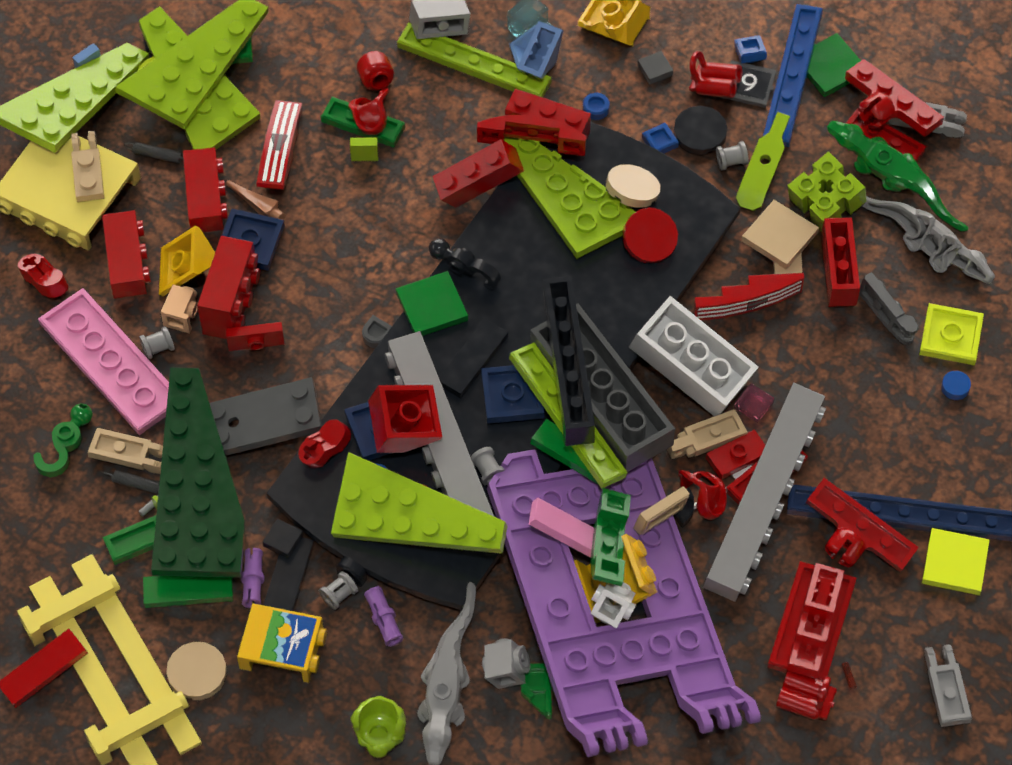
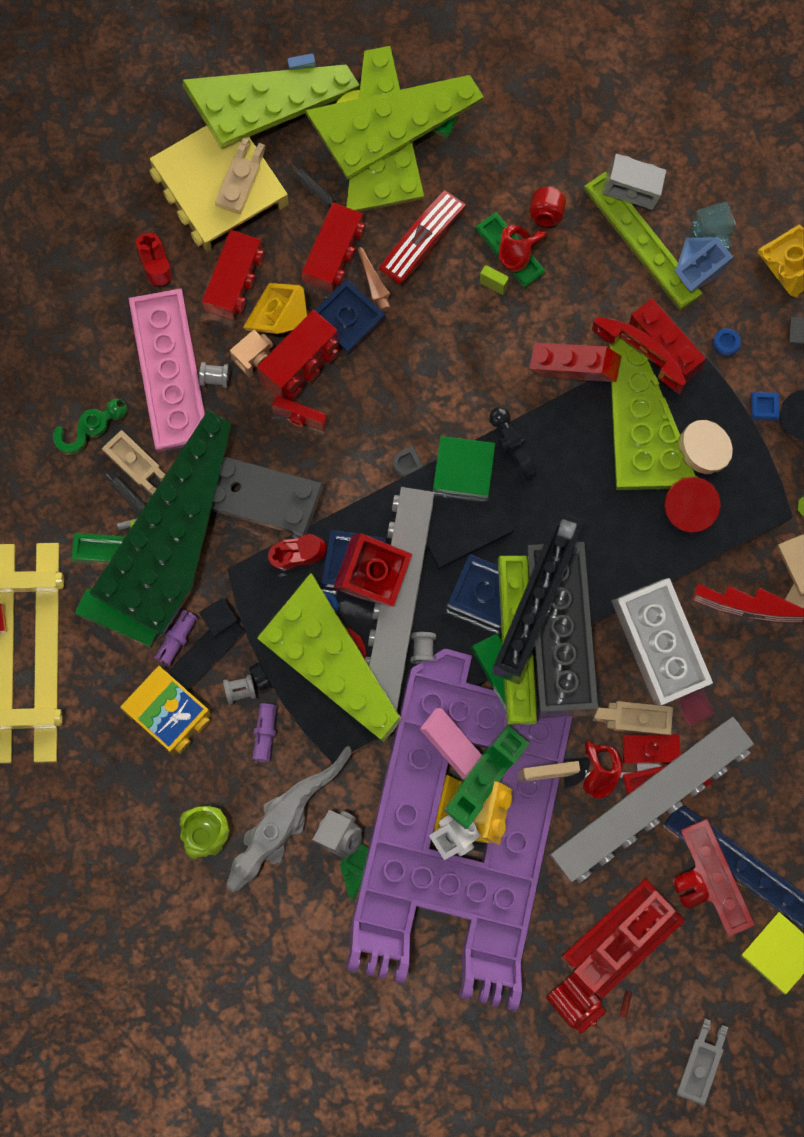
camera: 30 degrees right, 15 degrees up
tan tile [166,642,227,700] -> none

